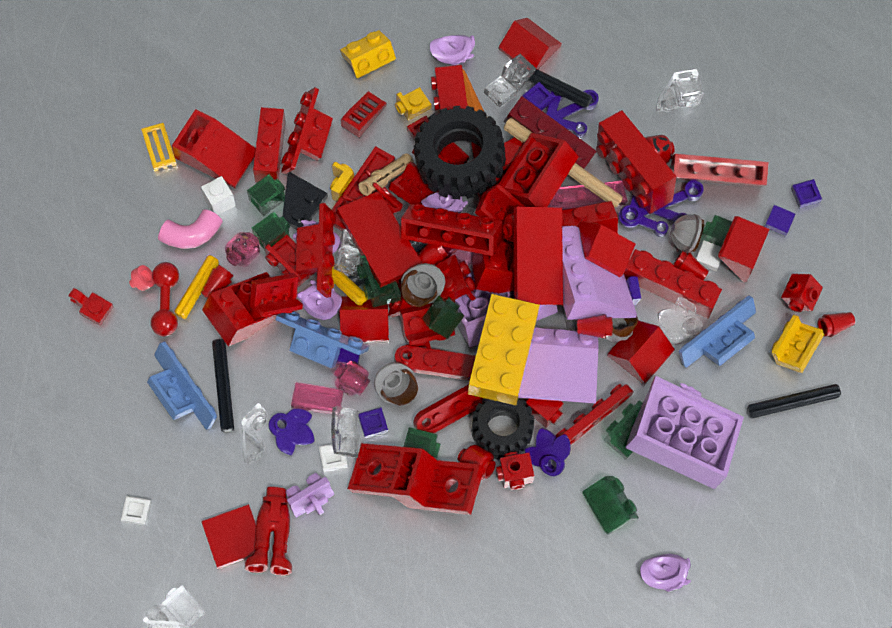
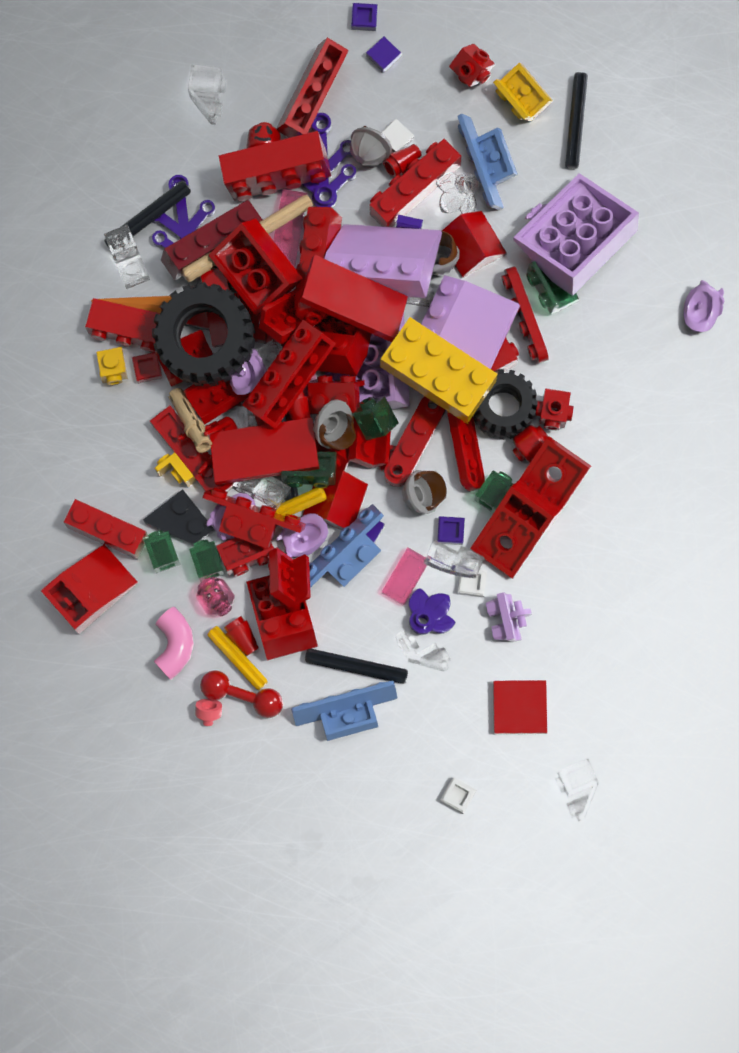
camera: 65 degrees left, 10 degrees up
red plate [68,288,113,326] -> none
yellow tile [141,123,177,172] -> none
white brick [201,176,235,215] -> none
red piece [245,487,292,576] -> none
red bracket [281,87,333,174] -> none
clear pink head [333,361,371,397] -> none
yellow bracket [340,30,396,78] -> none
red slope [341,91,387,138] -> none
lavender hat [430,35,475,66] -> none
red slope [498,18,562,70] -> none
dark purple tile [522,82,555,110] -> none
dark purple plate [525,428,571,476] -> none
red cone [577,315,613,339] -> none
red slope [578,222,636,277] -> none
clear green bracket [582,476,639,535] -> none
clear green brick [702,215,732,247] -> none
red slope [718,216,770,282] -> none
red cone [817,312,855,337] -> none

